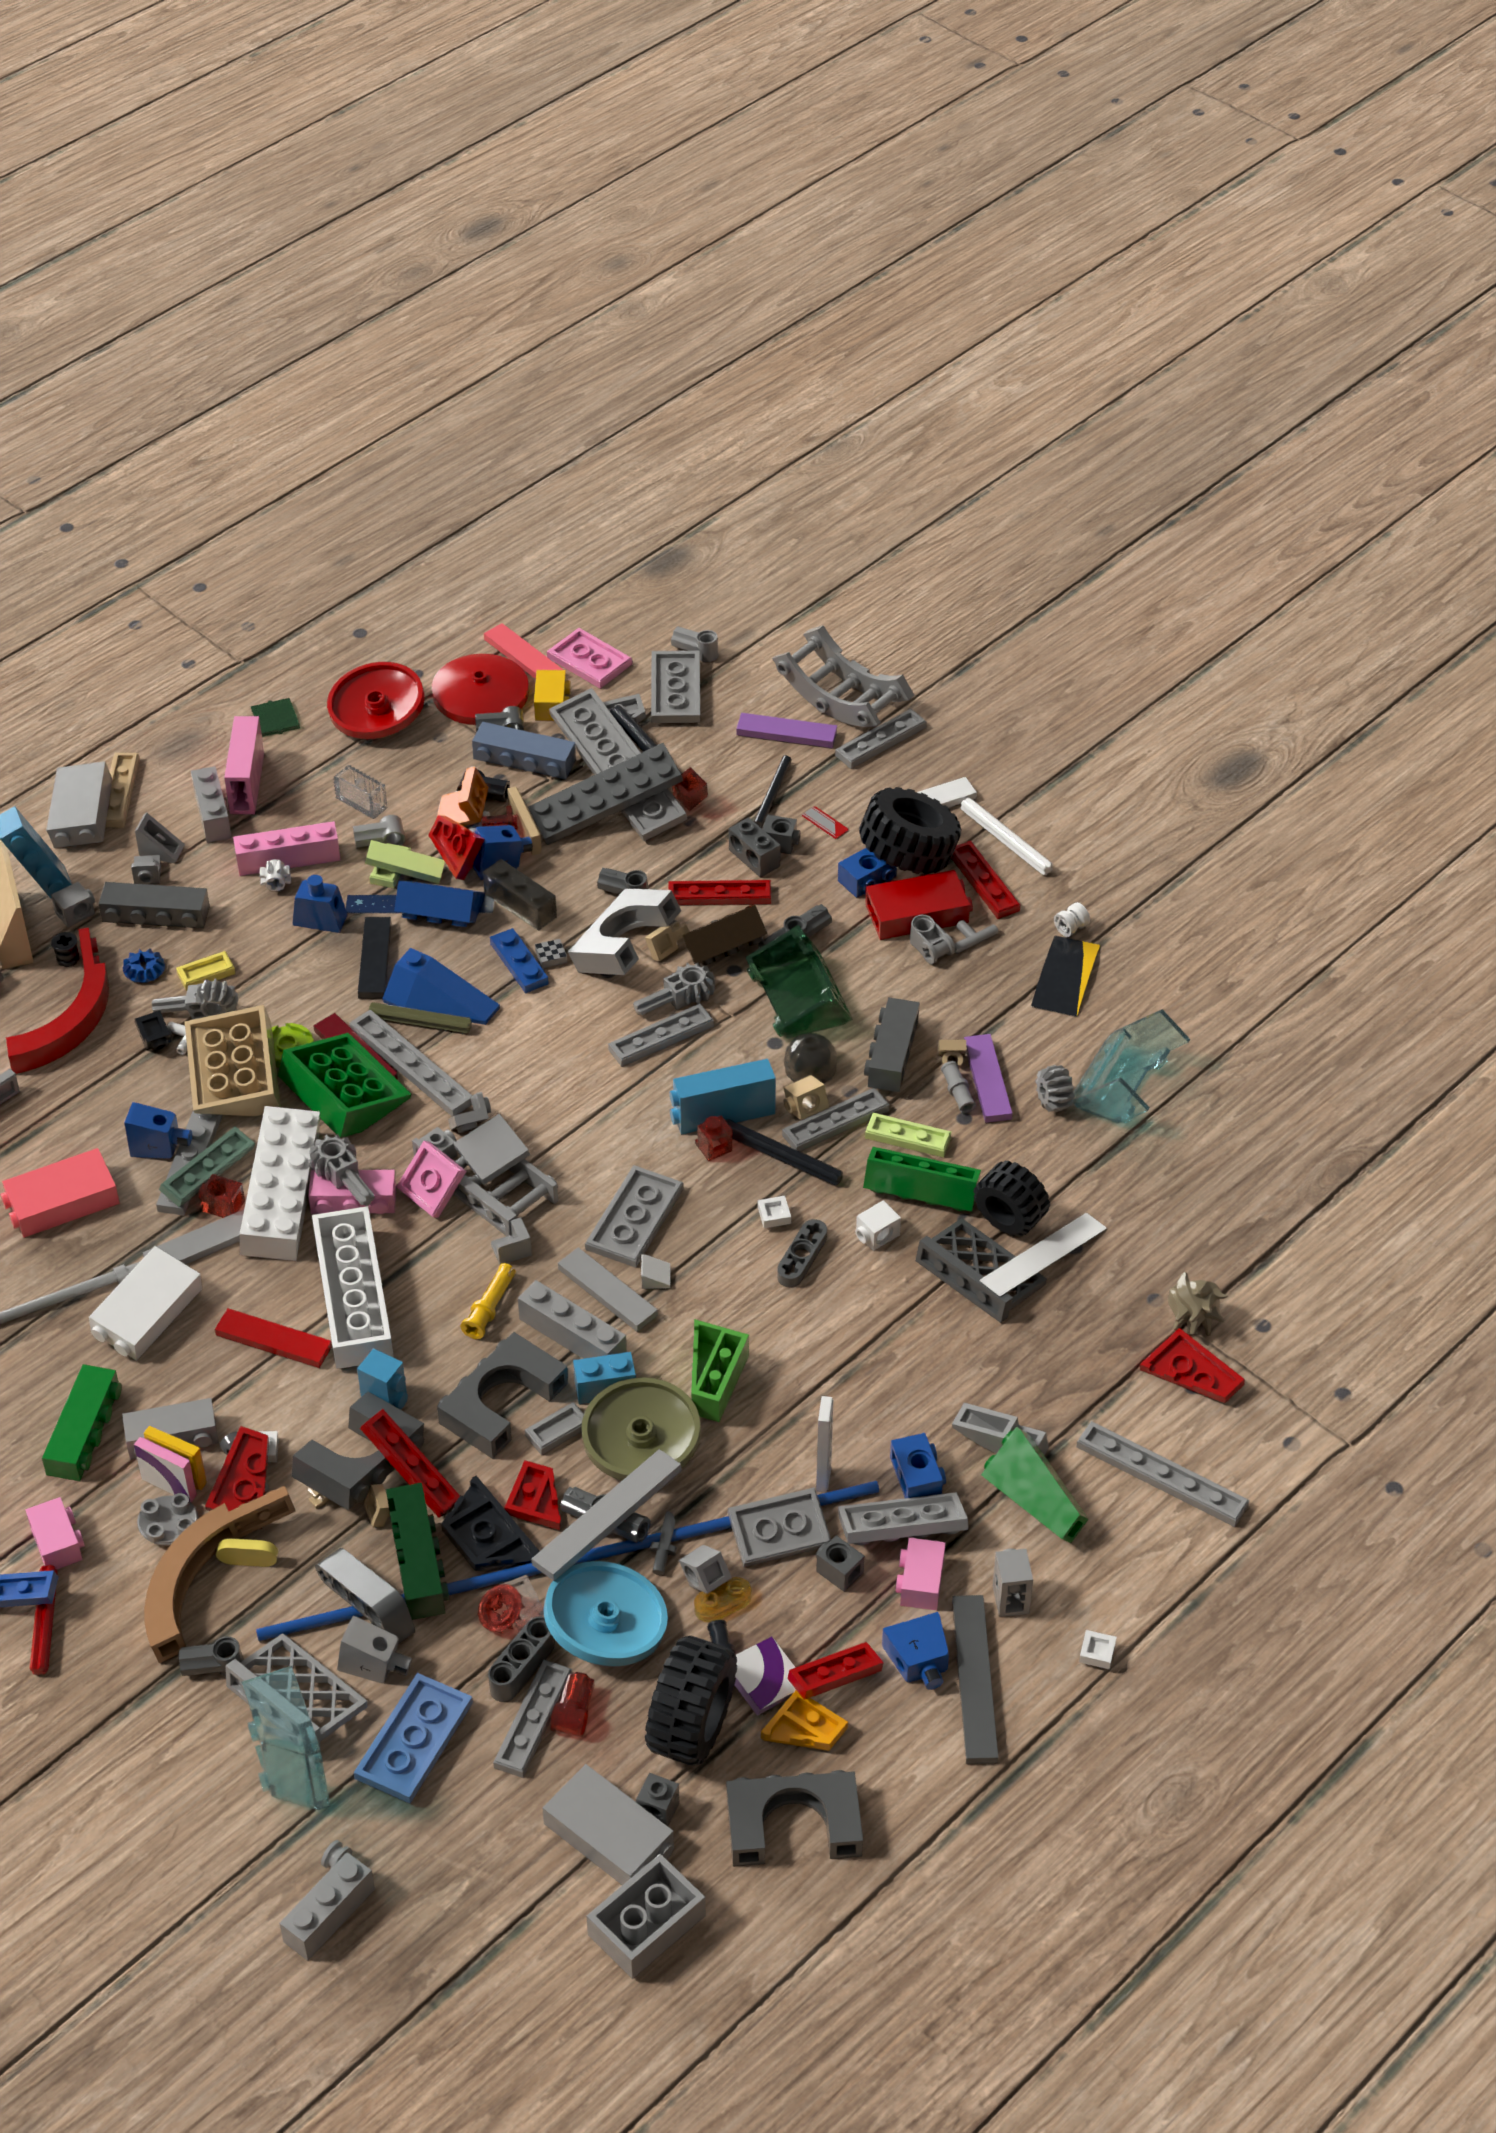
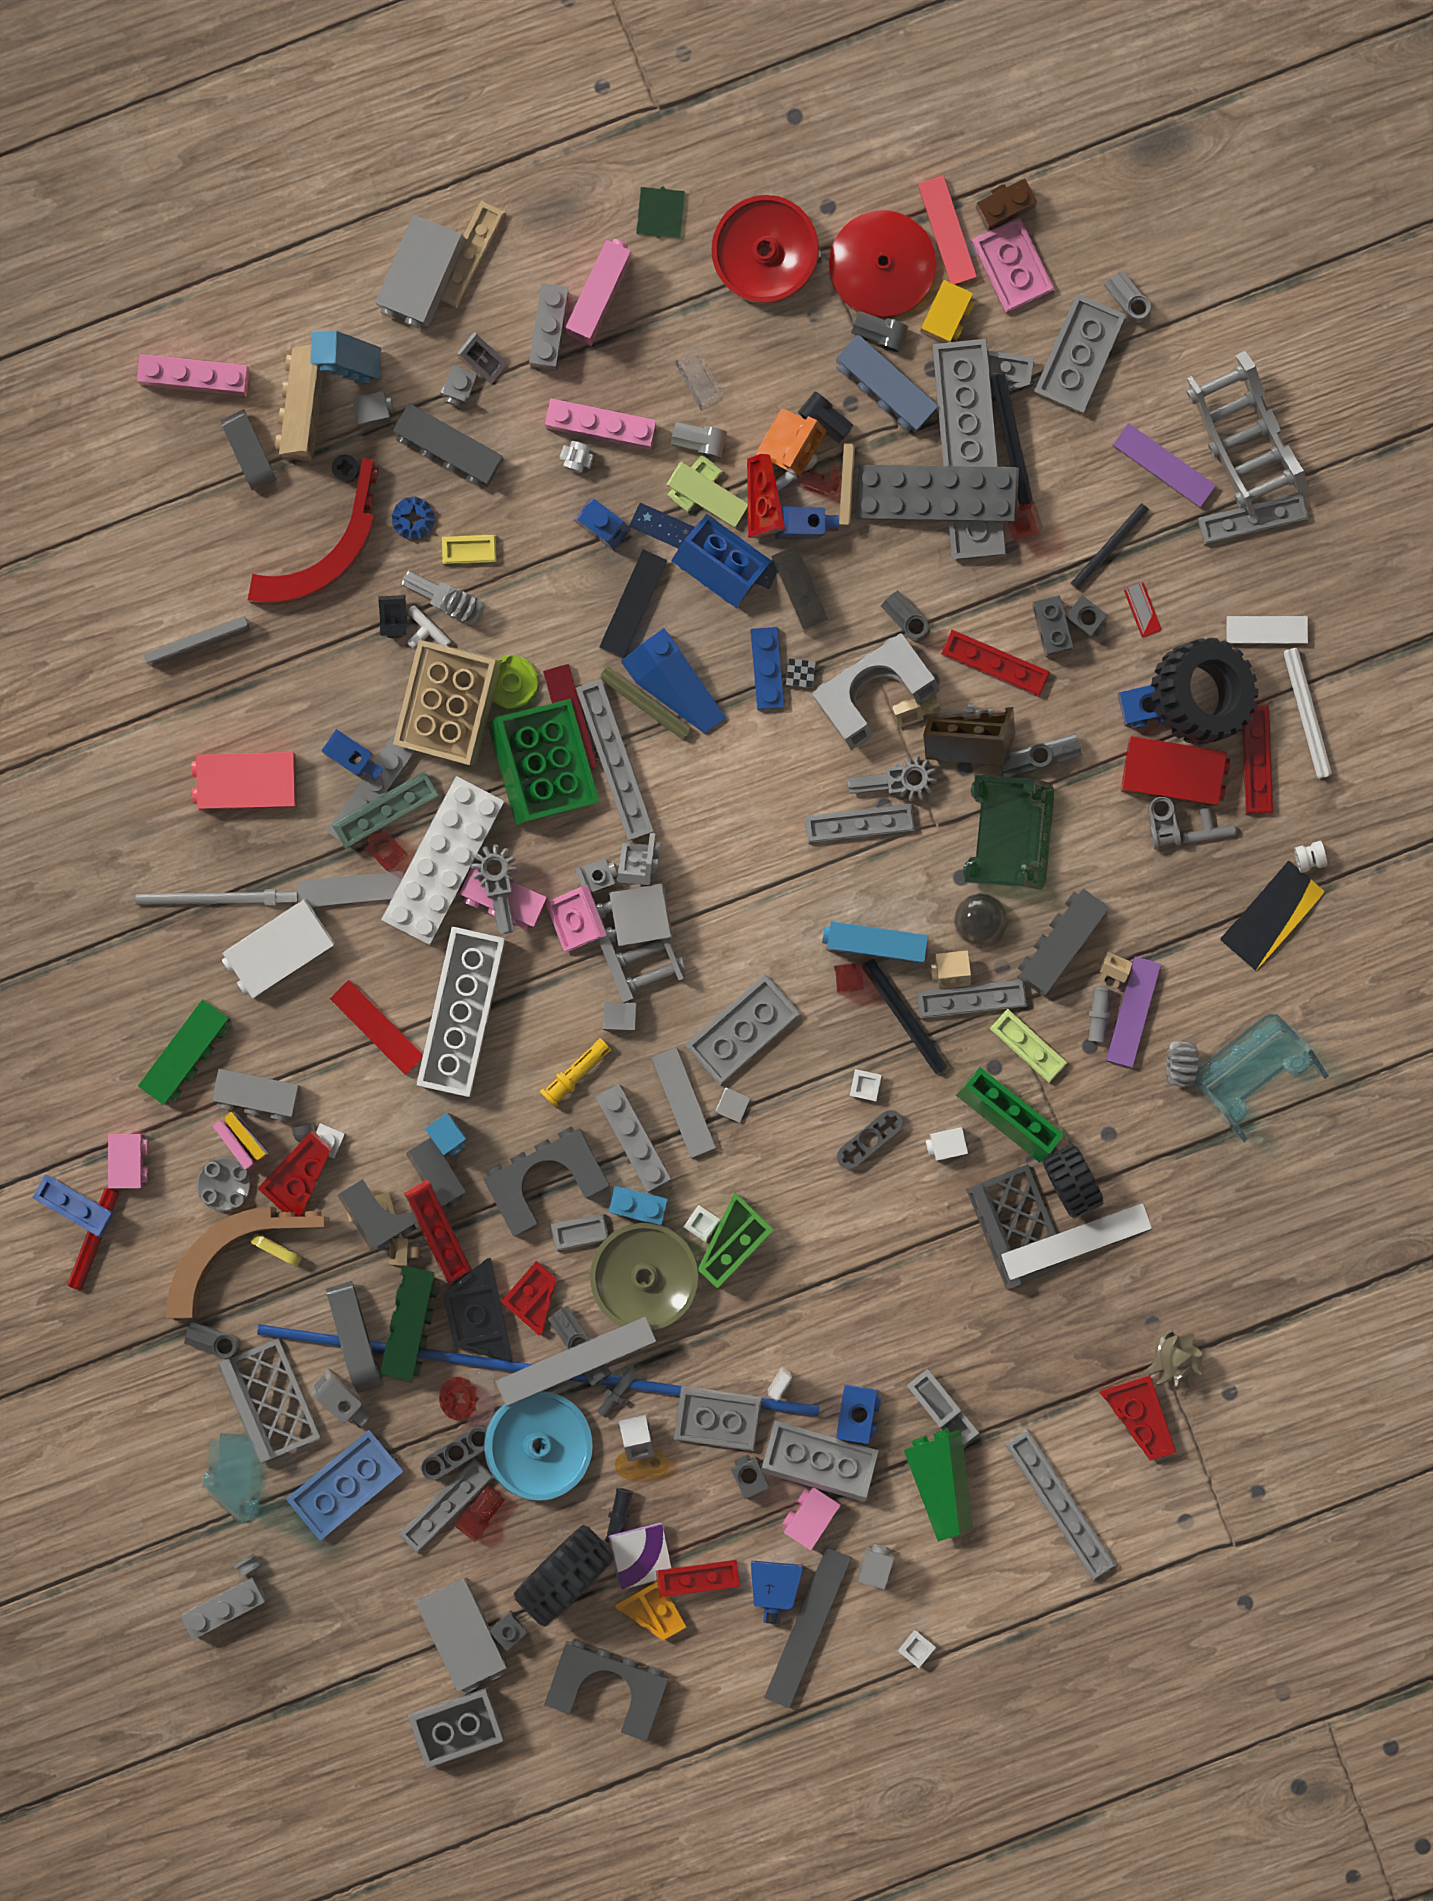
camera: 25 degrees right, 40 degrees up
none -> white tile [684,1205,721,1242]
none -> reddish brown brick [976,178,1037,231]

